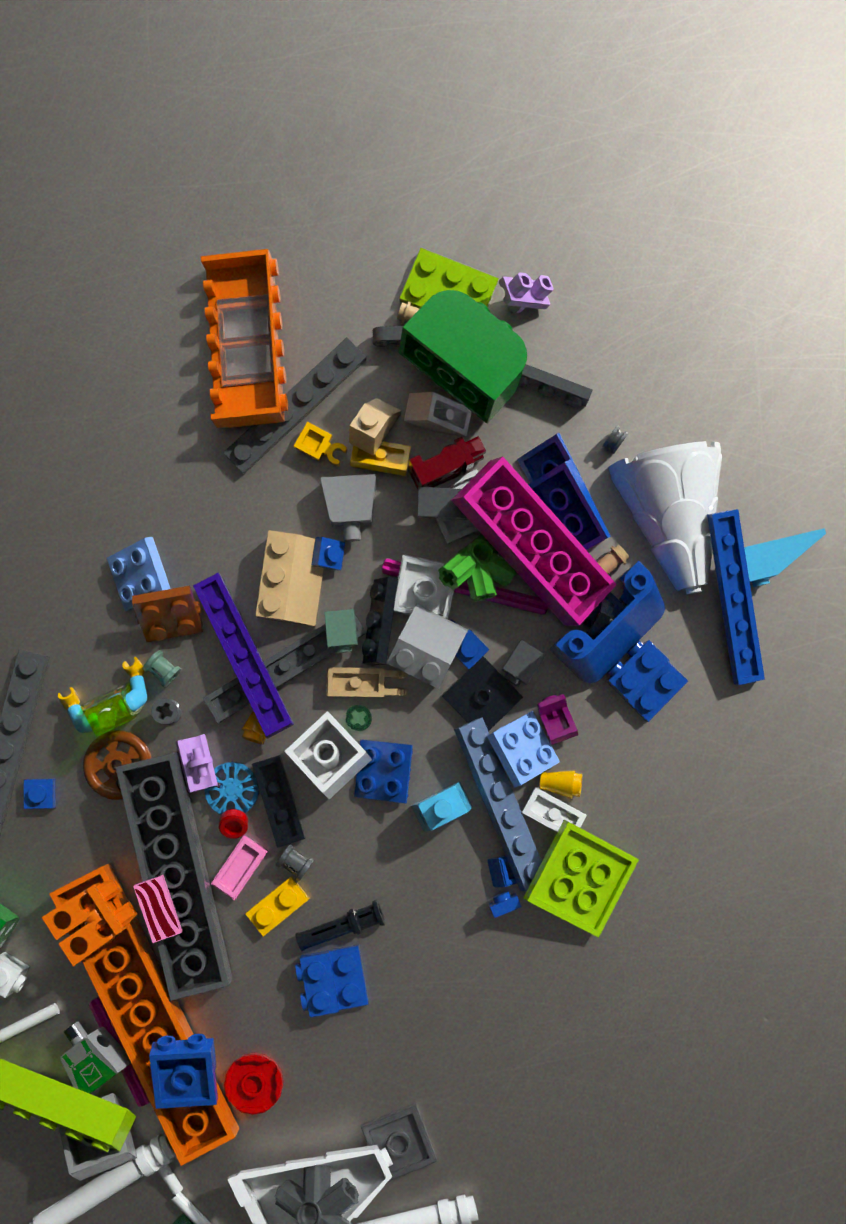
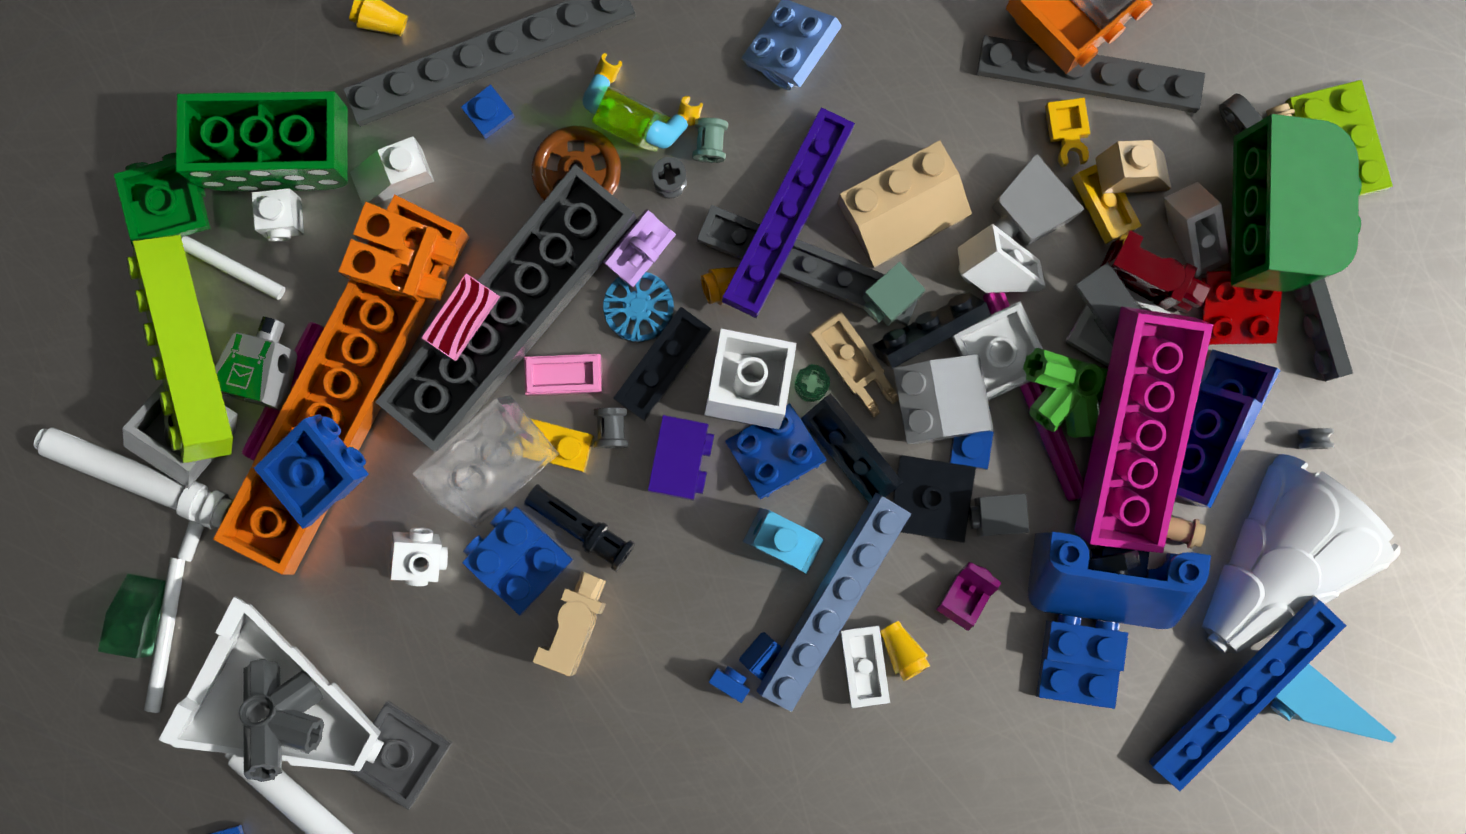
camera: 55 degrees right, 0 degrees up
dark orange plate [132,585,203,642] -> none
red tile [219,809,248,839] -> none
red tile [224,1052,284,1115] -> none
blue plate [311,537,345,570] -> none
light blue plate [487,711,560,788] -> none
lavender hips [498,273,553,313] -> none
lime plate [523,819,639,938] -> none
none -> white slope [350,136,434,206]
none -> white brick [389,528,448,586]
none -> clear slope [413,395,559,528]
none -> tan hips [533,571,606,677]
none -> dark purple brick [648,415,715,501]
none -> black plate [800,393,904,503]
none -> white slope [957,224,1045,293]
none -> red hinge [1200,271,1282,345]

